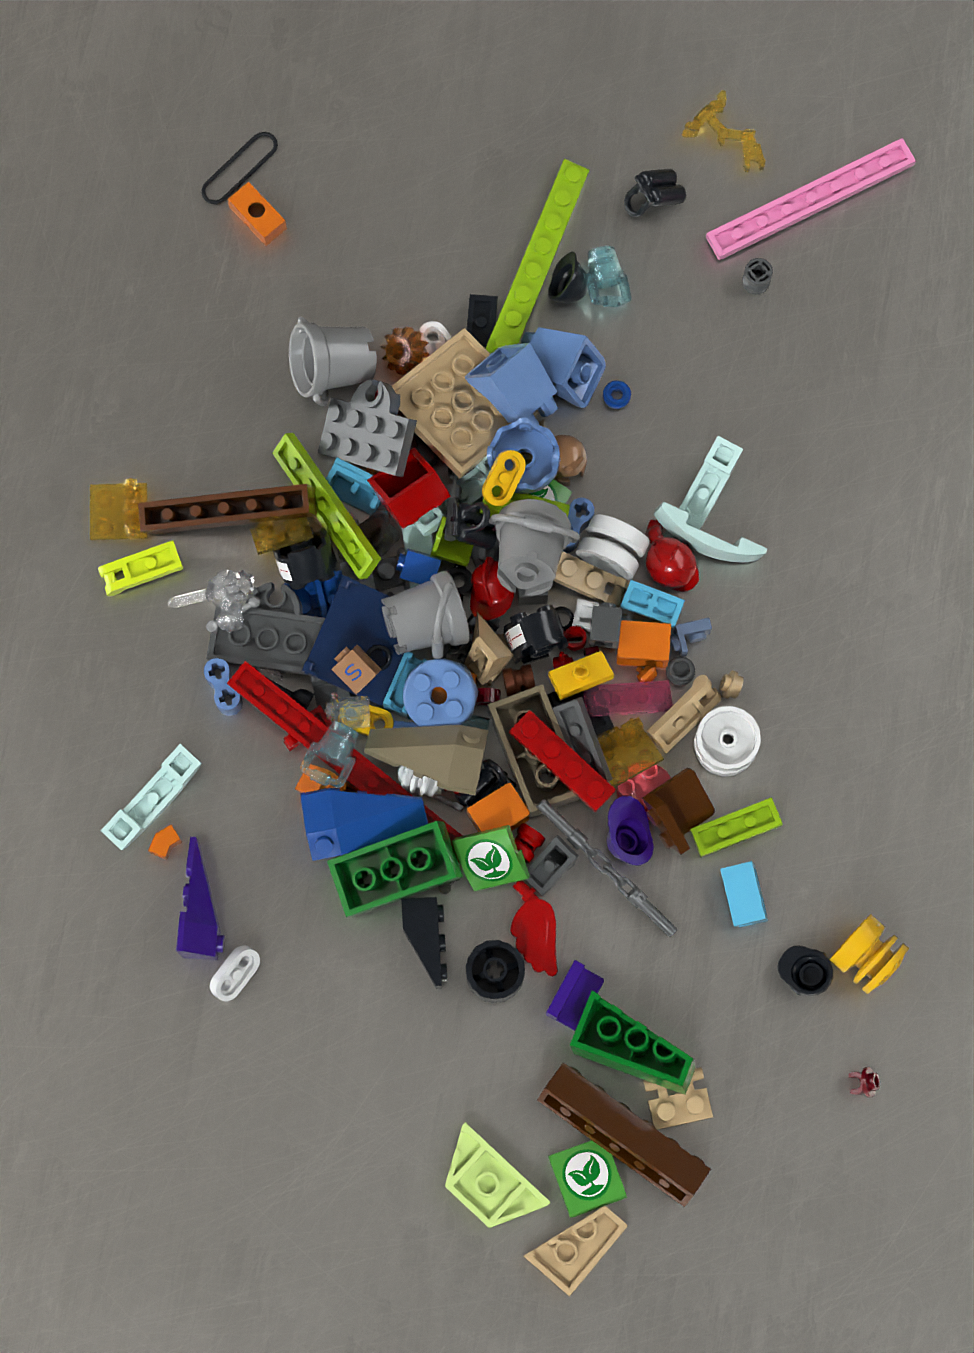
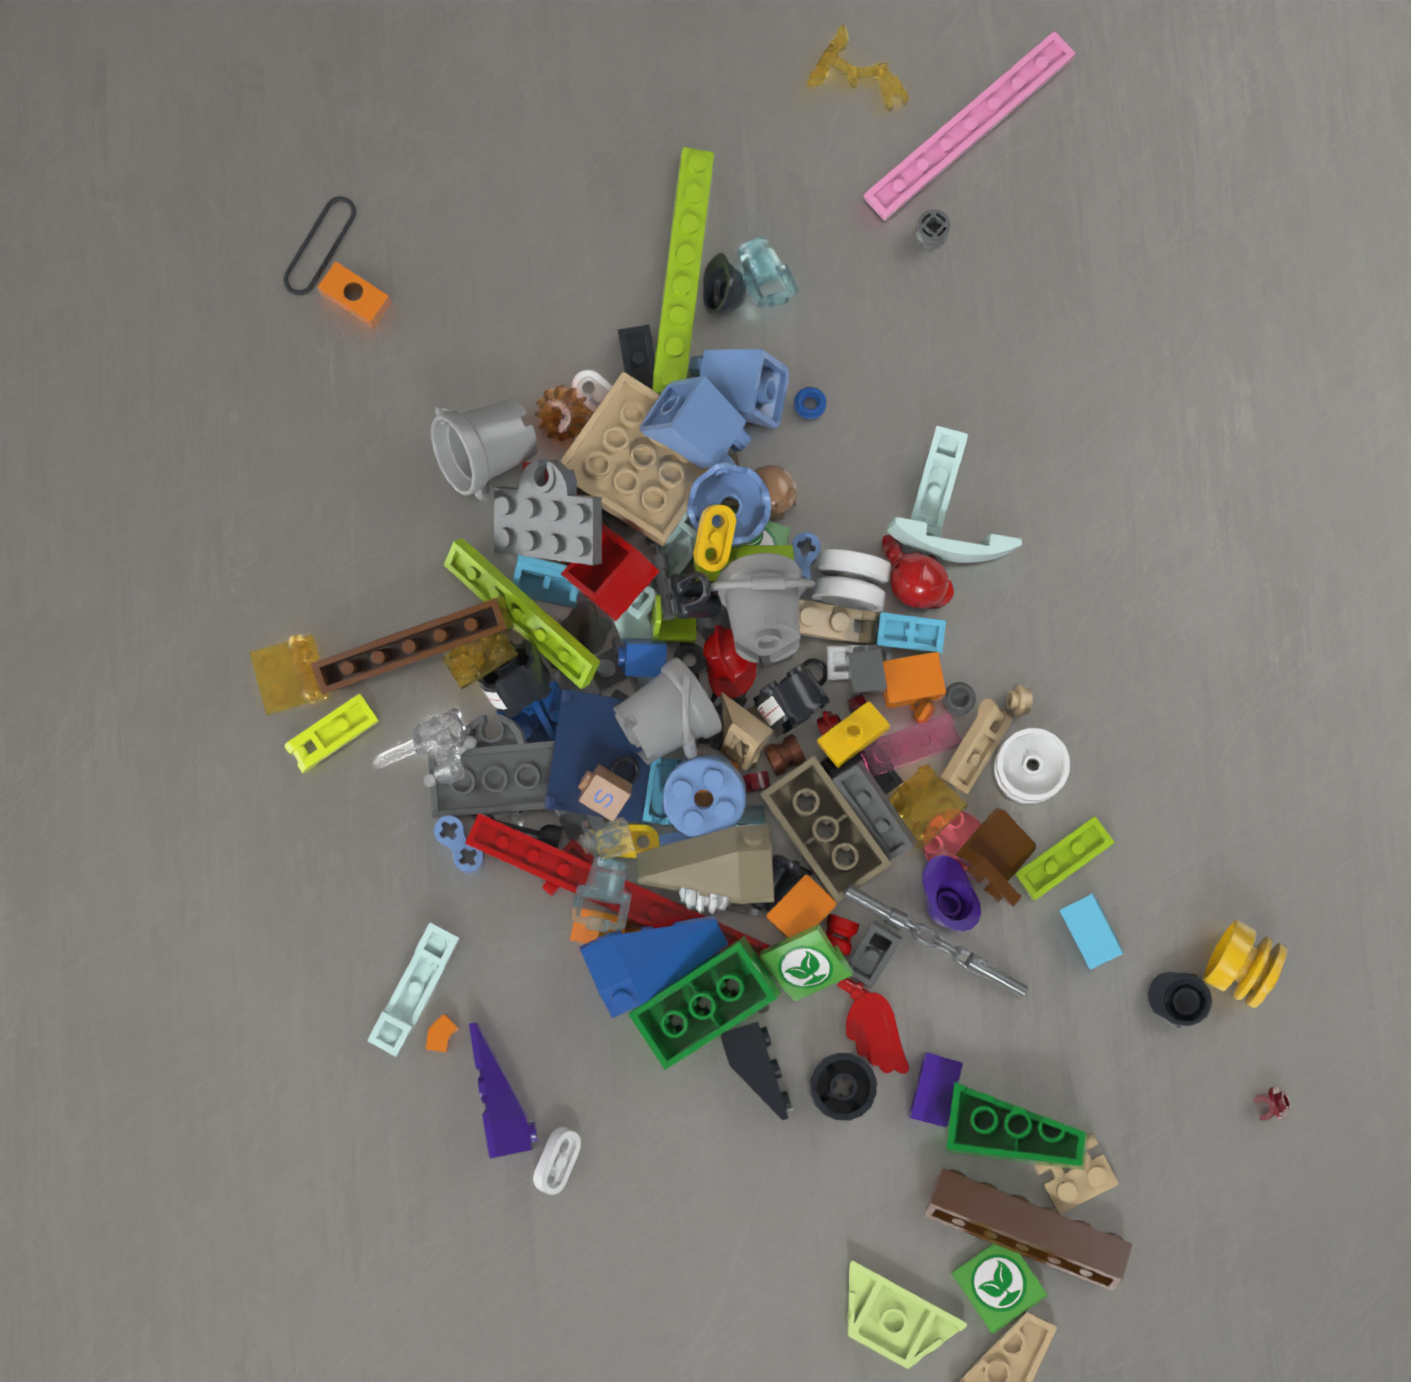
camera: 15 degrees left, 5 degrees up
red plate [509,710,616,813] -> none
red hinge [565,626,587,651] -> none
black piece [624,168,686,217] -> none
sand blue bracket [670,617,712,657] -> none

